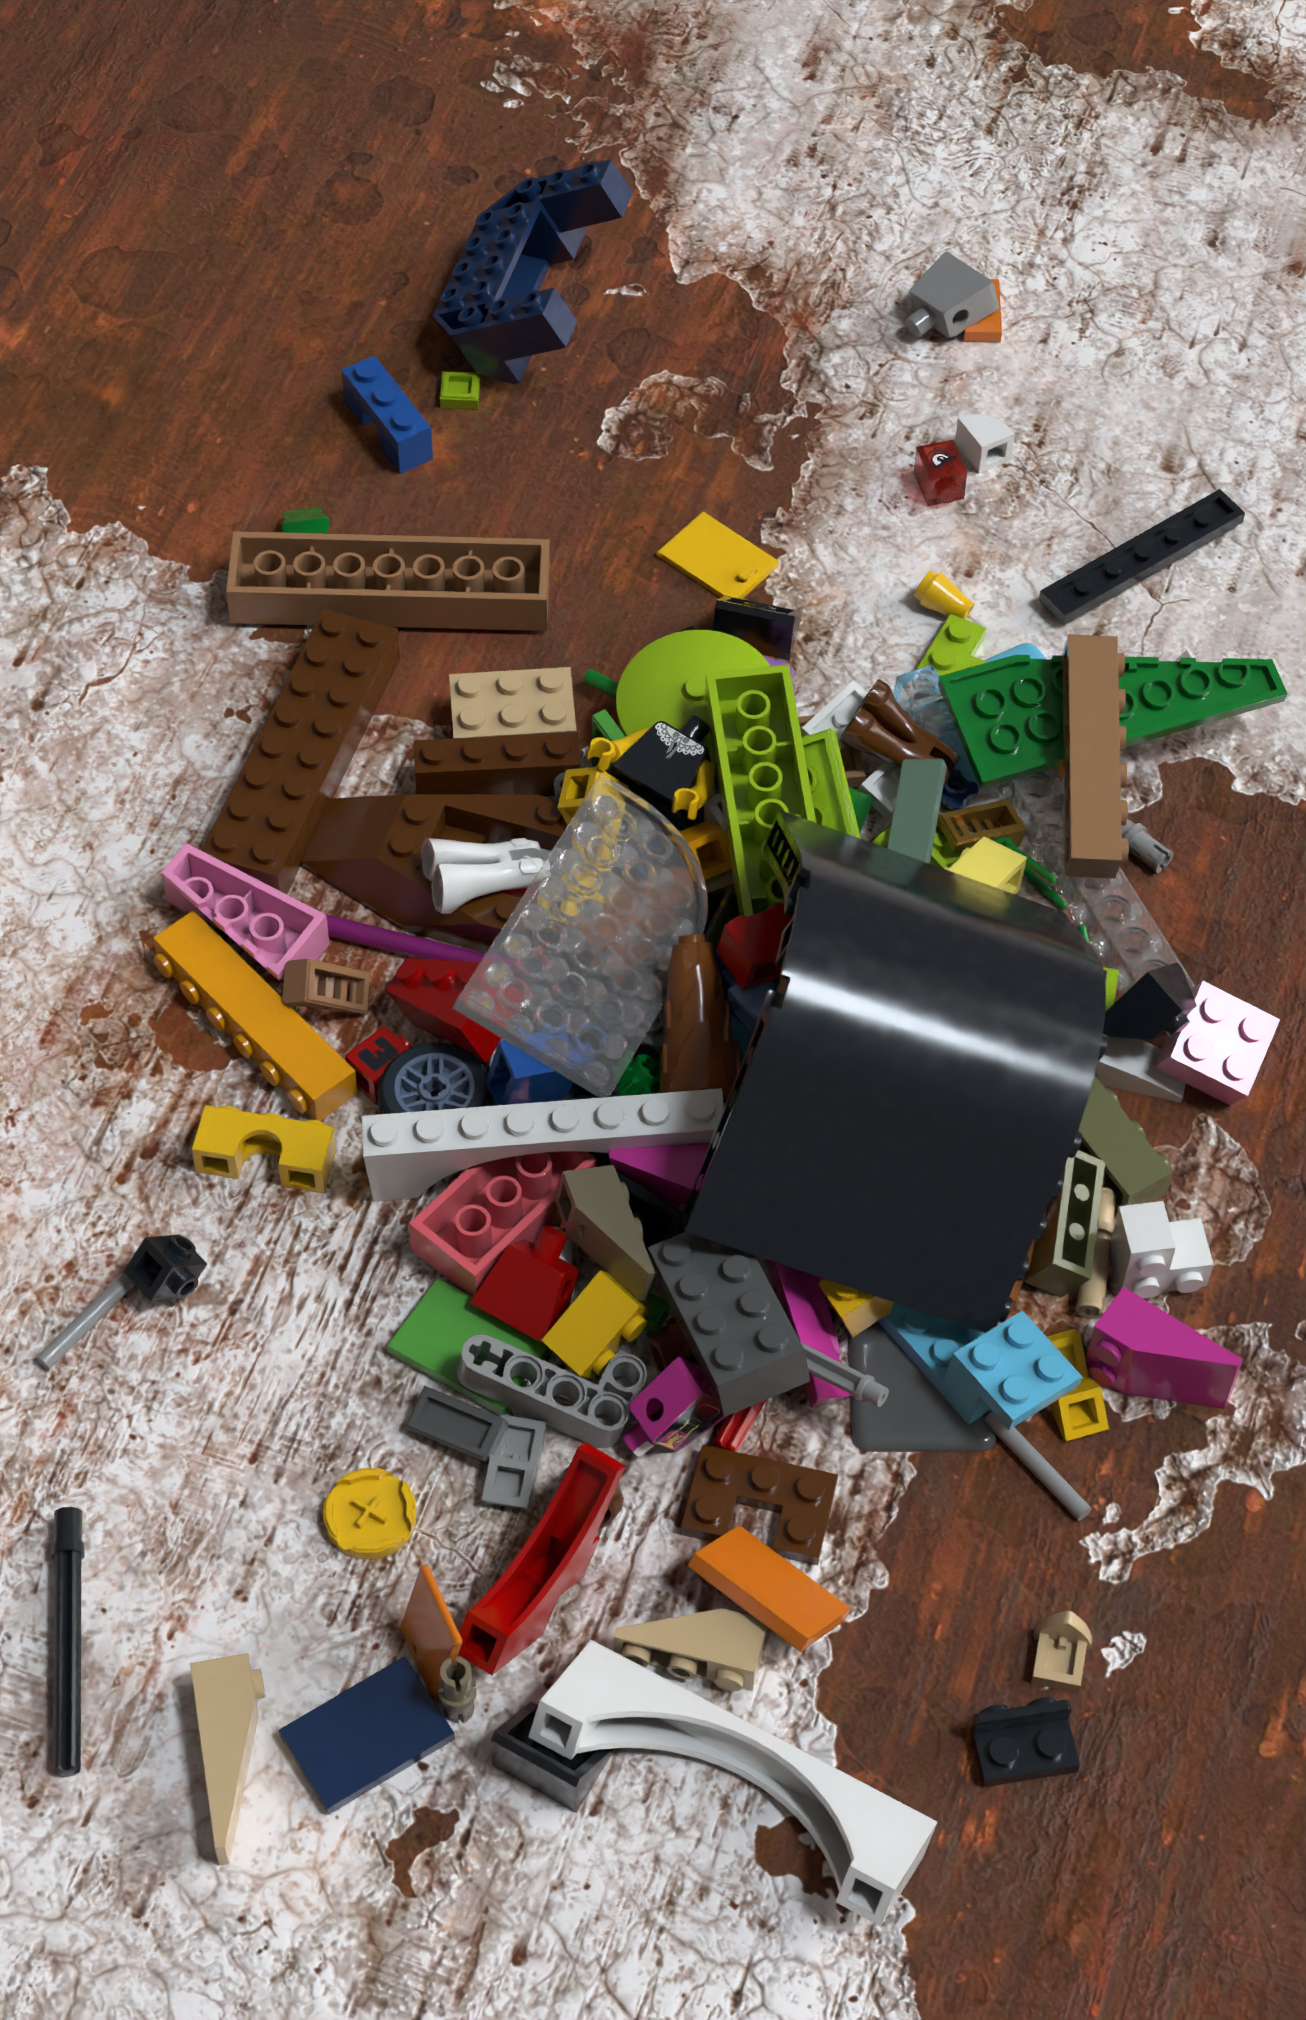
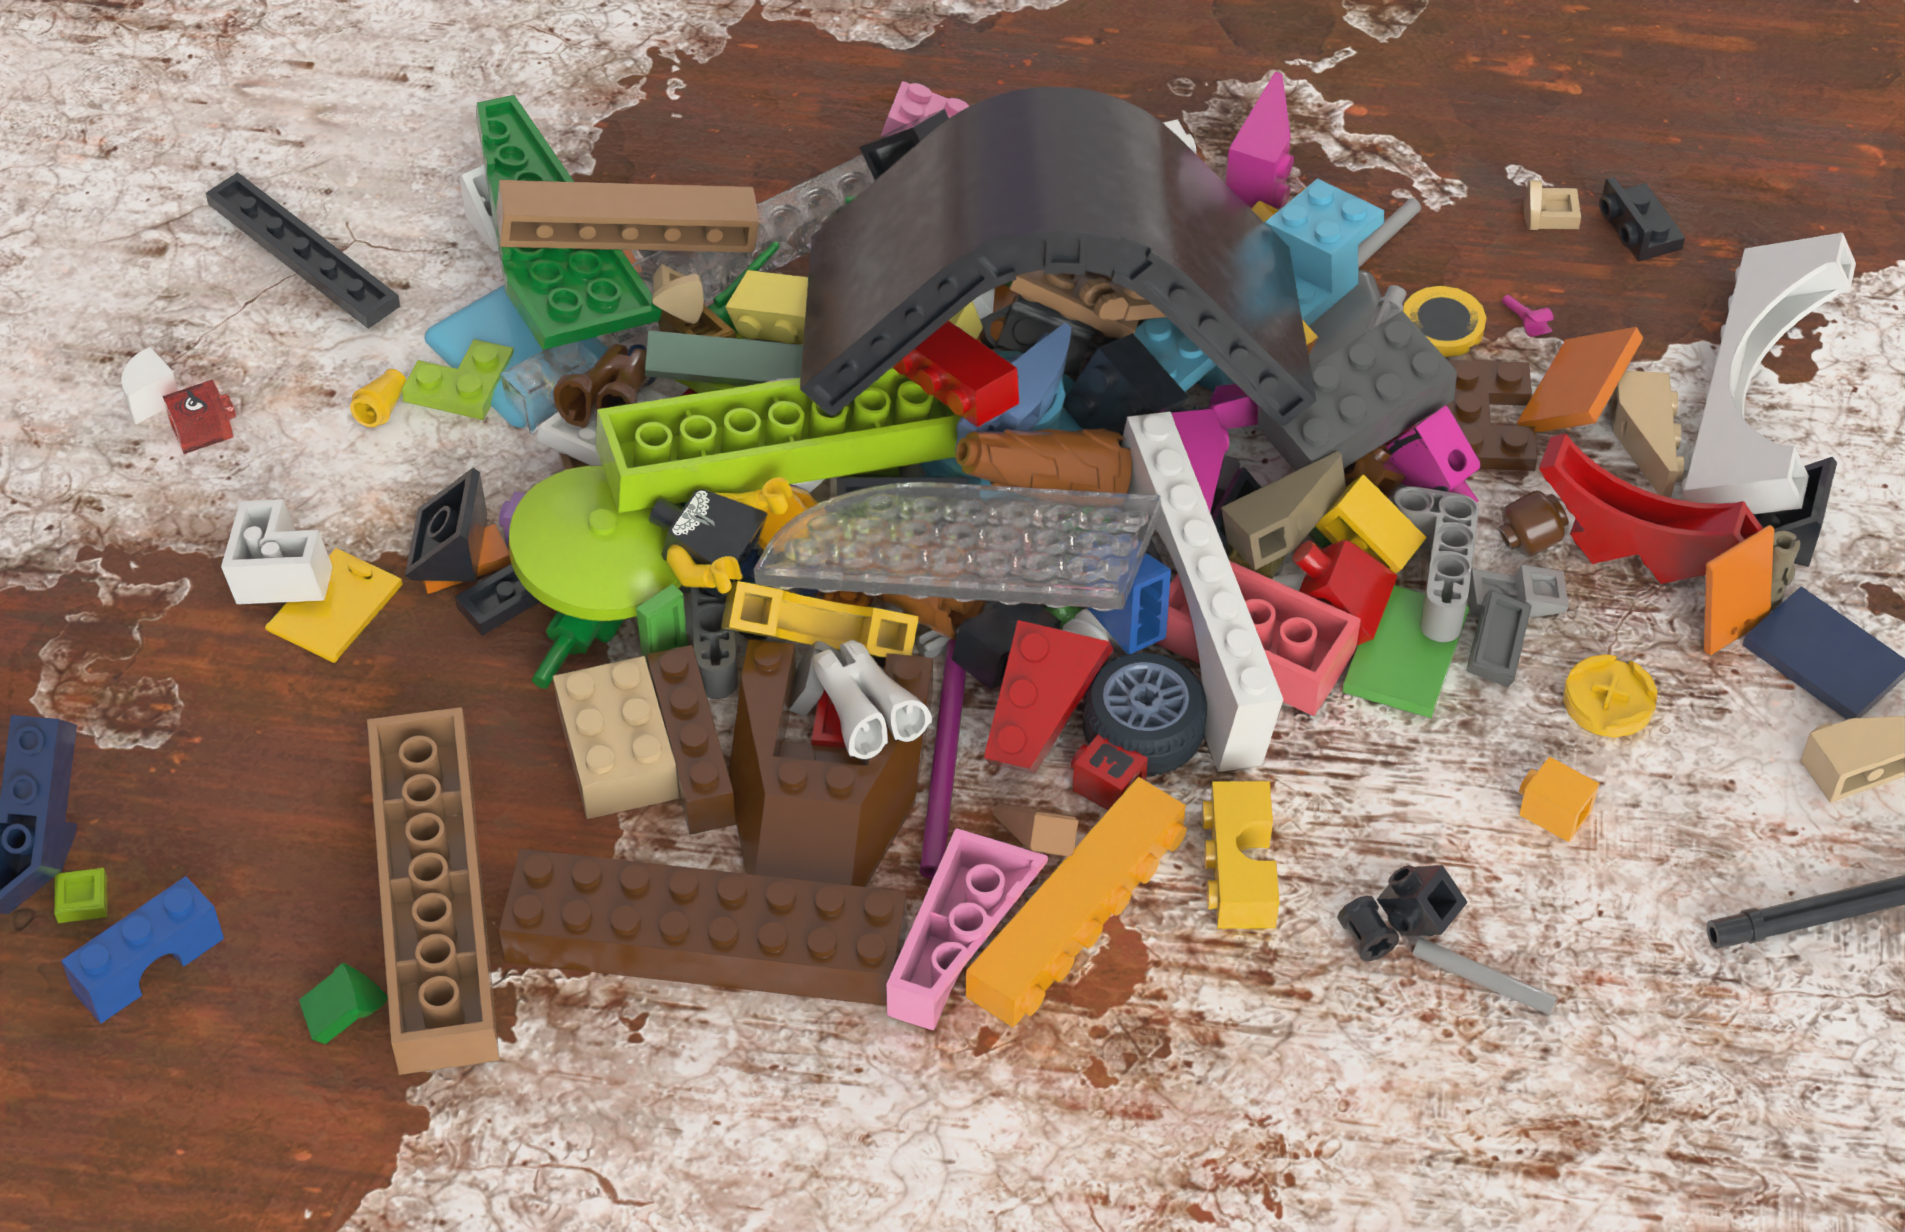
camera: 100 degrees left, 5 degrees down
none -> white brick [221,499,333,604]
none -> tan tile [652,264,704,324]
none -> black bush [1337,895,1399,961]
none -> tile [1403,286,1487,357]
none -> dark pink hand [1502,295,1553,337]
none -> light orange brick [1519,756,1600,842]

